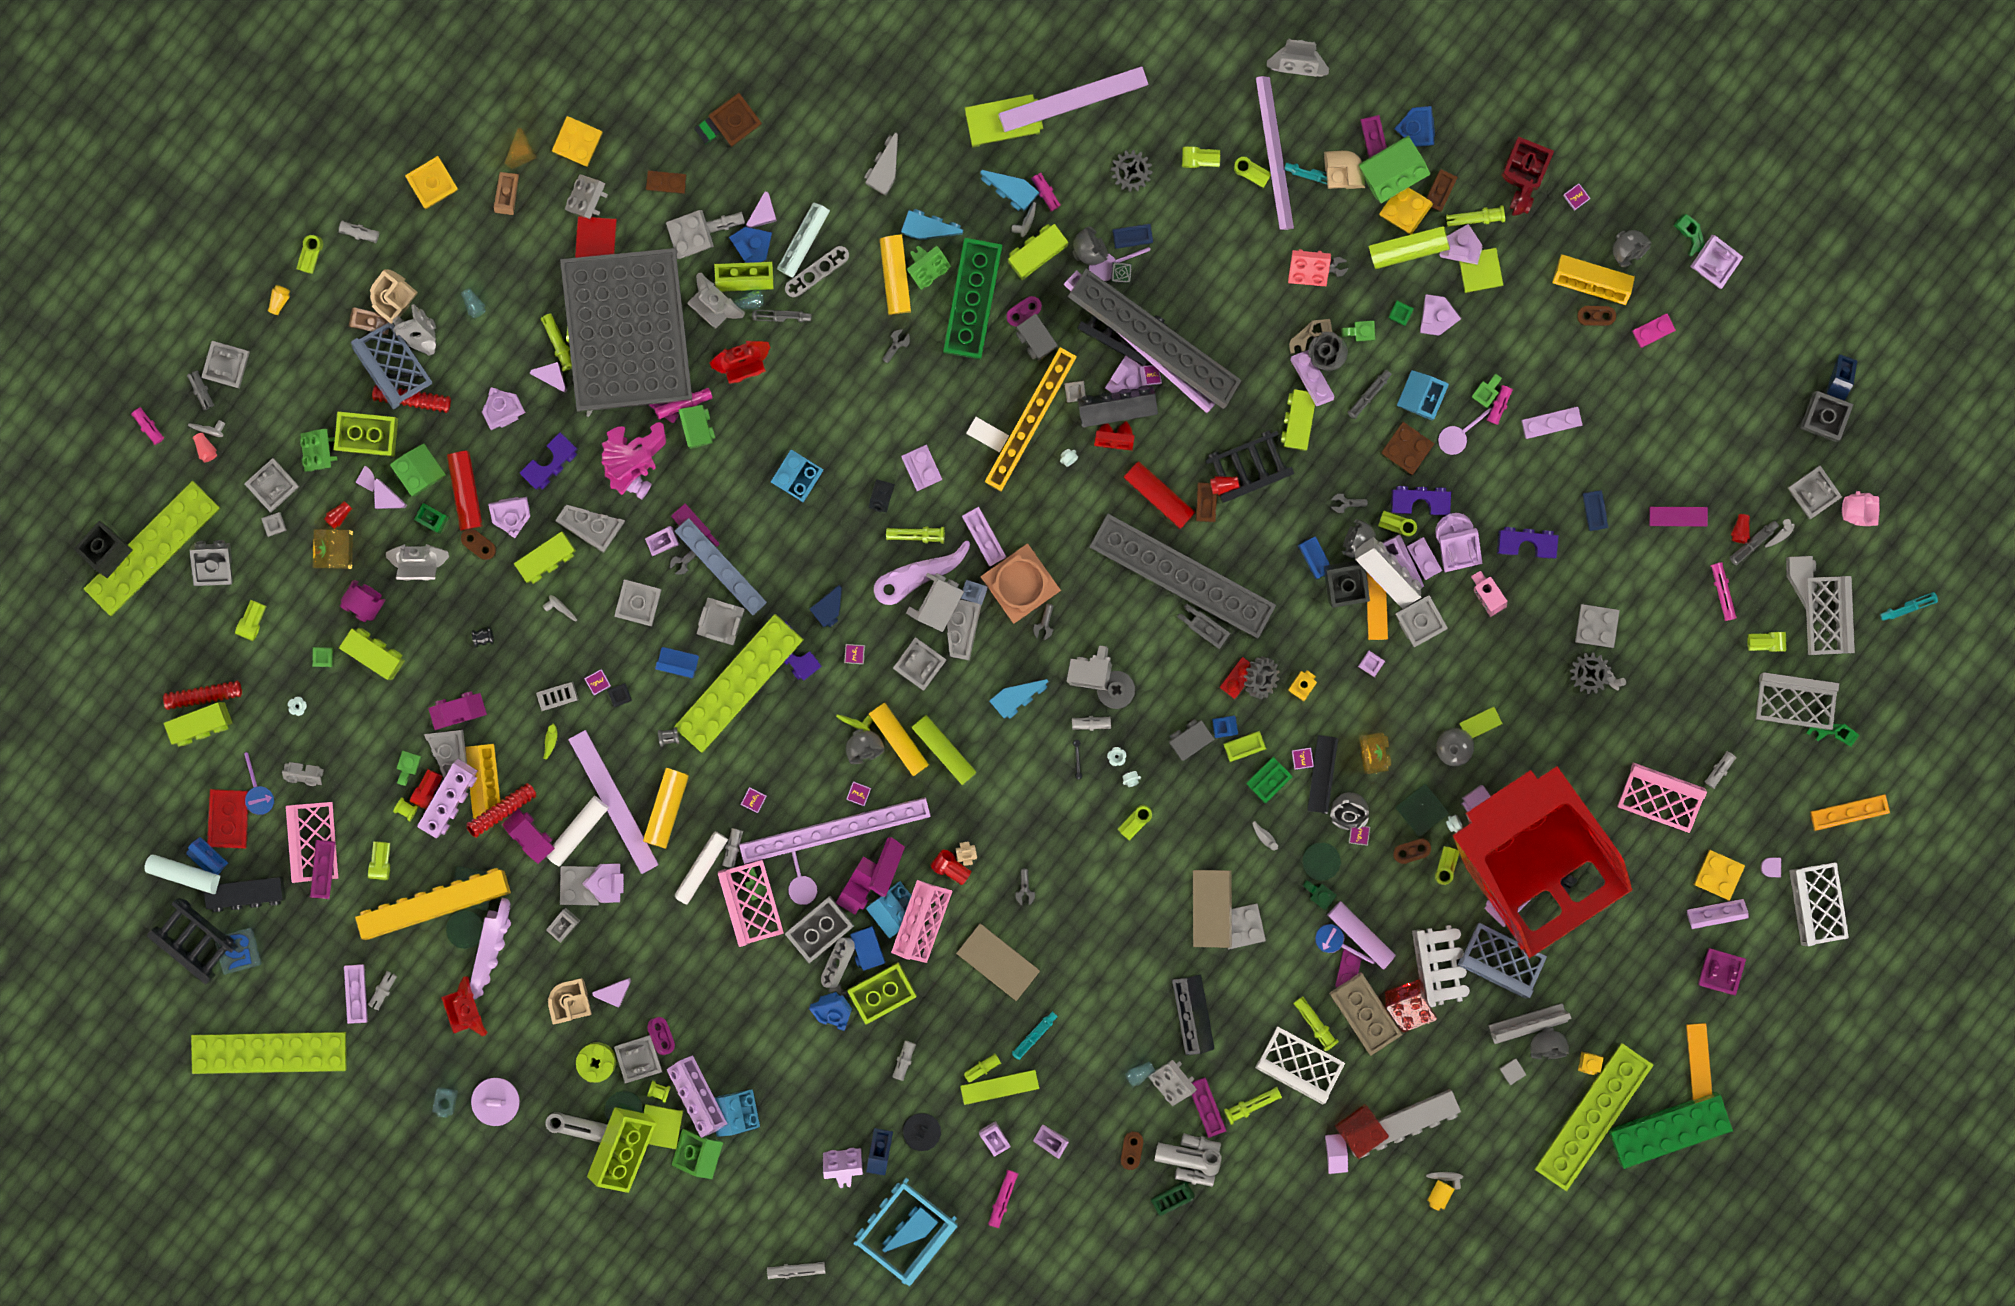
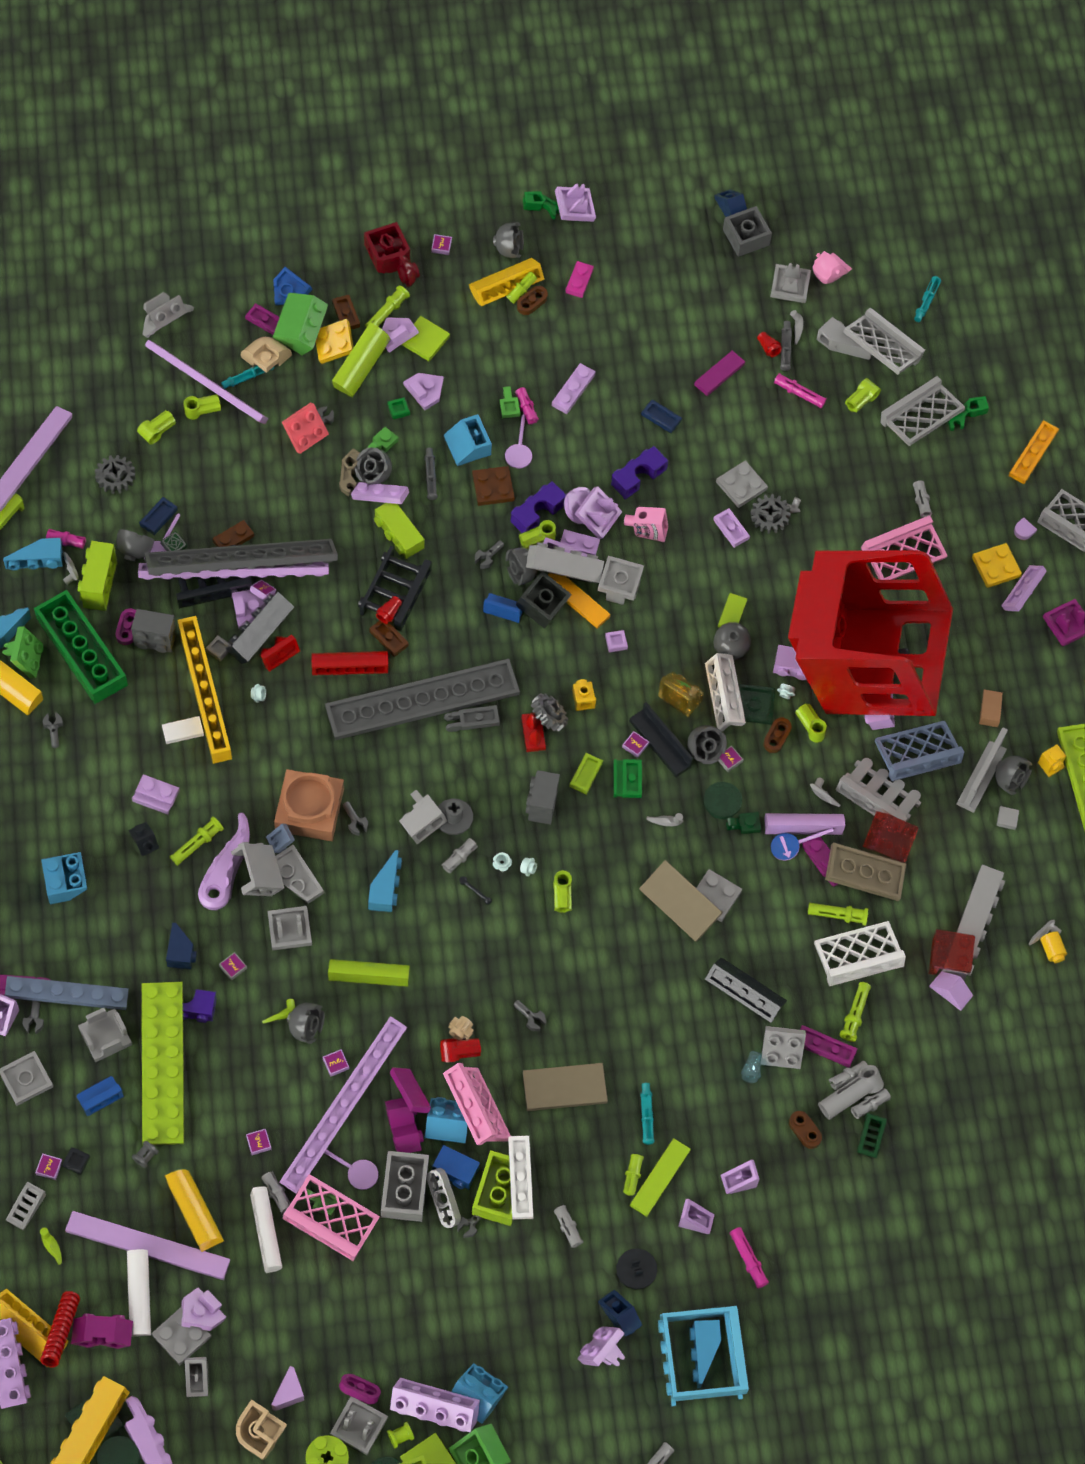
camera: 50 degrees left, 25 degrees down
blue plate [809,992,852,1031] -> none
yellow brick [869,703,929,776] -> none
lavender plate [962,507,1006,566] -> none
blue slope [1212,716,1238,738] -> none
none -> reddish brown plate [212,520,254,547]
none -> lime axle [506,272,537,304]
none -> white piece [508,1136,533,1219]
none -> white fence [705,653,746,732]
none -> lavender plate [713,508,750,548]
none -> light grey bar [810,778,841,807]
none -> medium nougat slope [979,689,1002,727]

